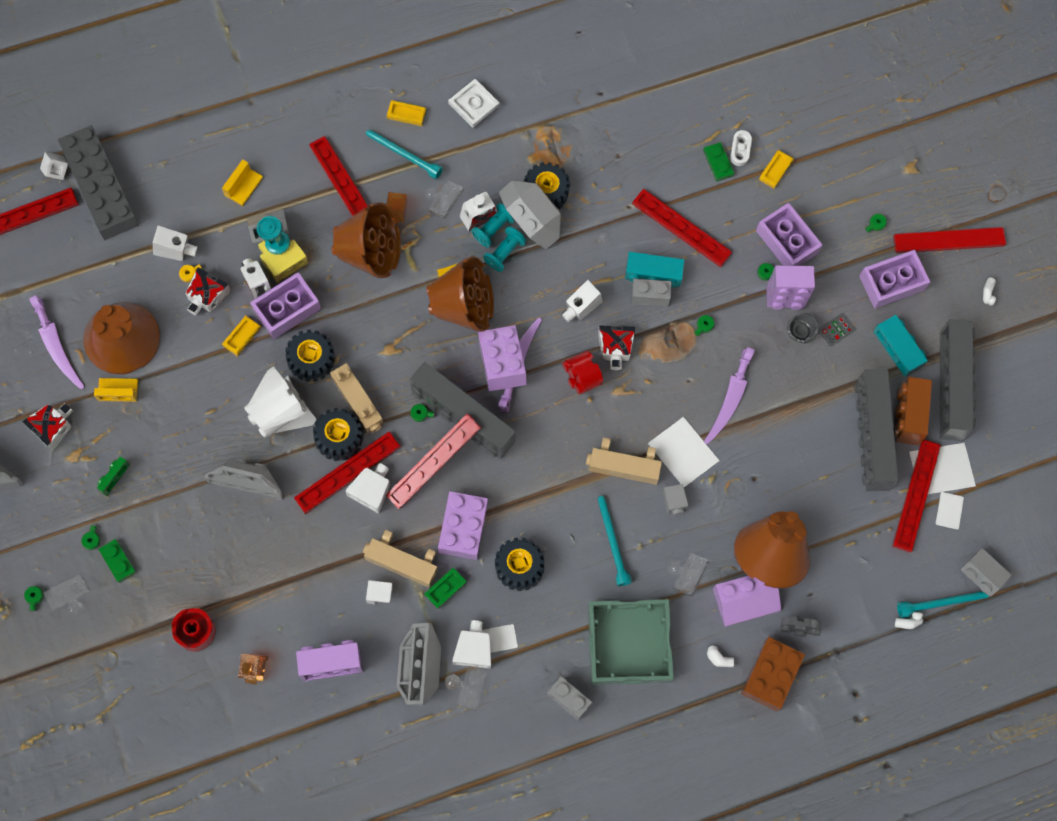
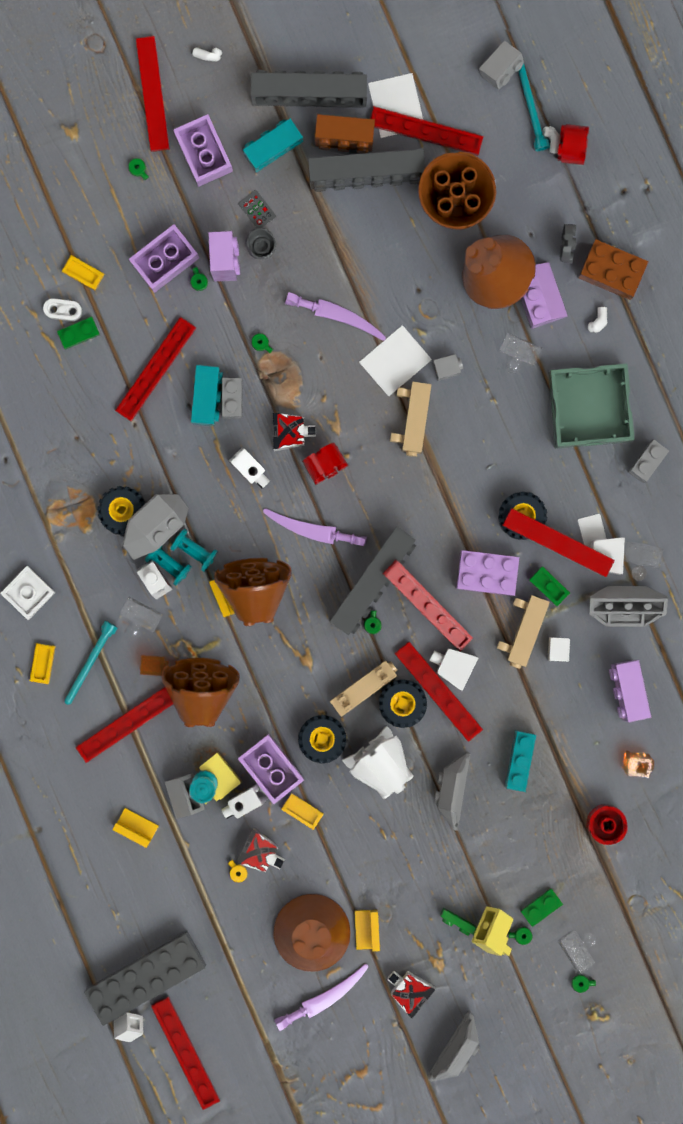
camera: 90 degrees left, 15 degrees up
white torso [152,226,198,261] -> none
lavender brick [478,325,527,391] -> none
teal piece [598,496,632,587] -> none
white sticker [936,492,964,530] -> none
none -> dark orange cone [418,152,496,229]
none -> light yellow hinge [471,906,514,956]
none -> red tile [502,508,615,577]
none -> teal brick [505,730,536,792]
none -> red brick [558,124,589,165]

